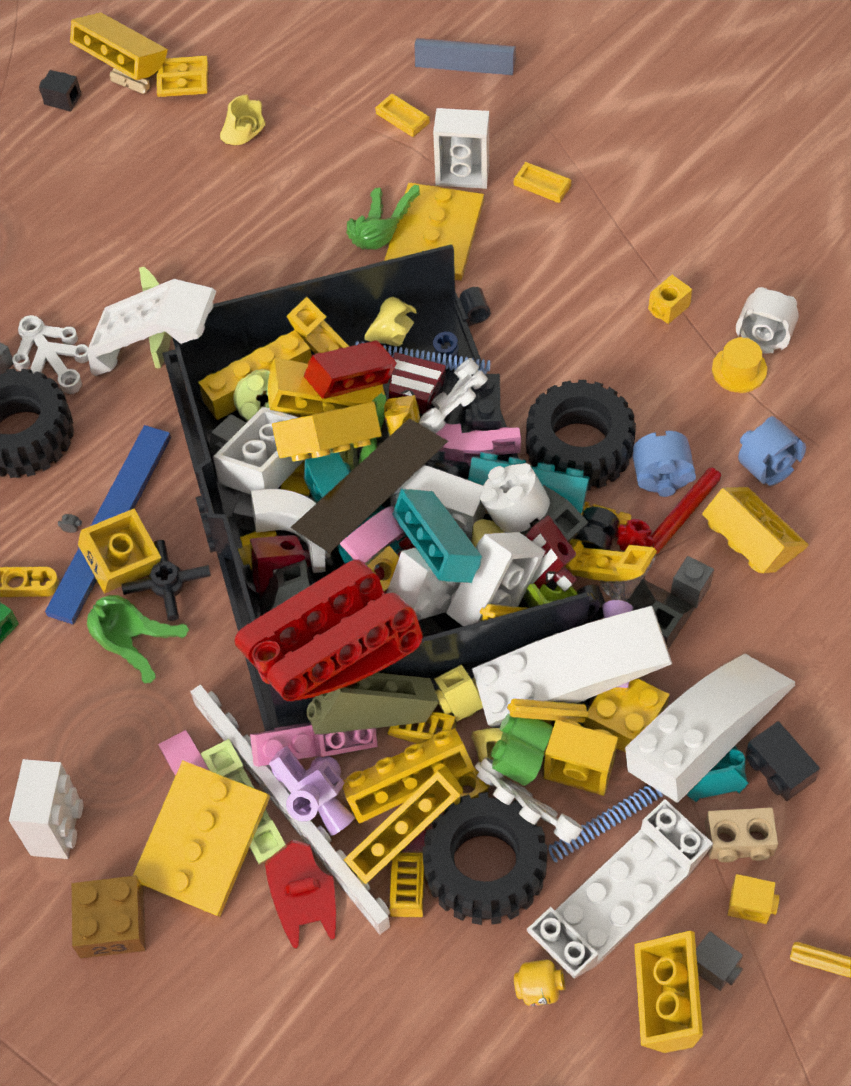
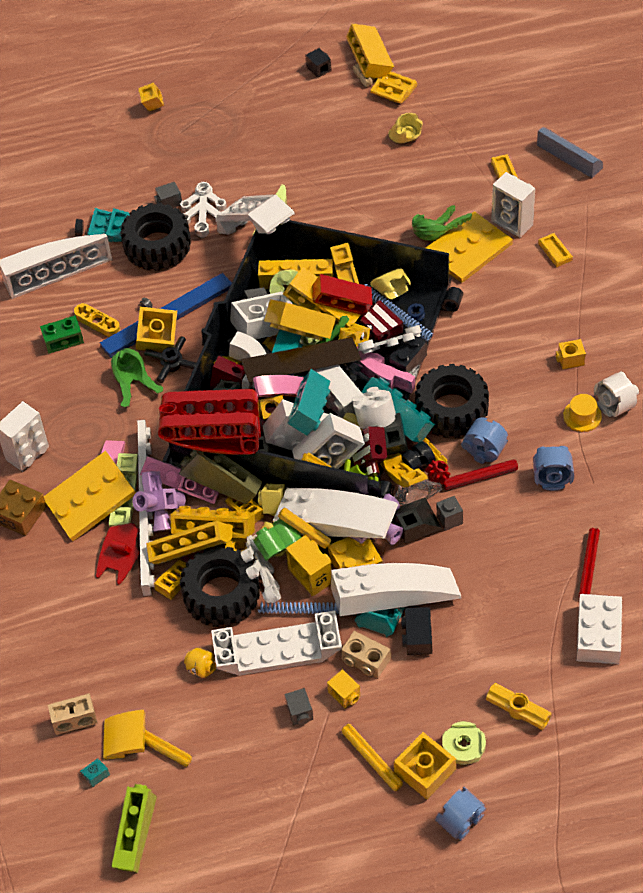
camera: 35 degrees right, 5 degrees down
yellow slope [634,931,703,1053] -> none
yellow slope [702,487,809,574] -> none

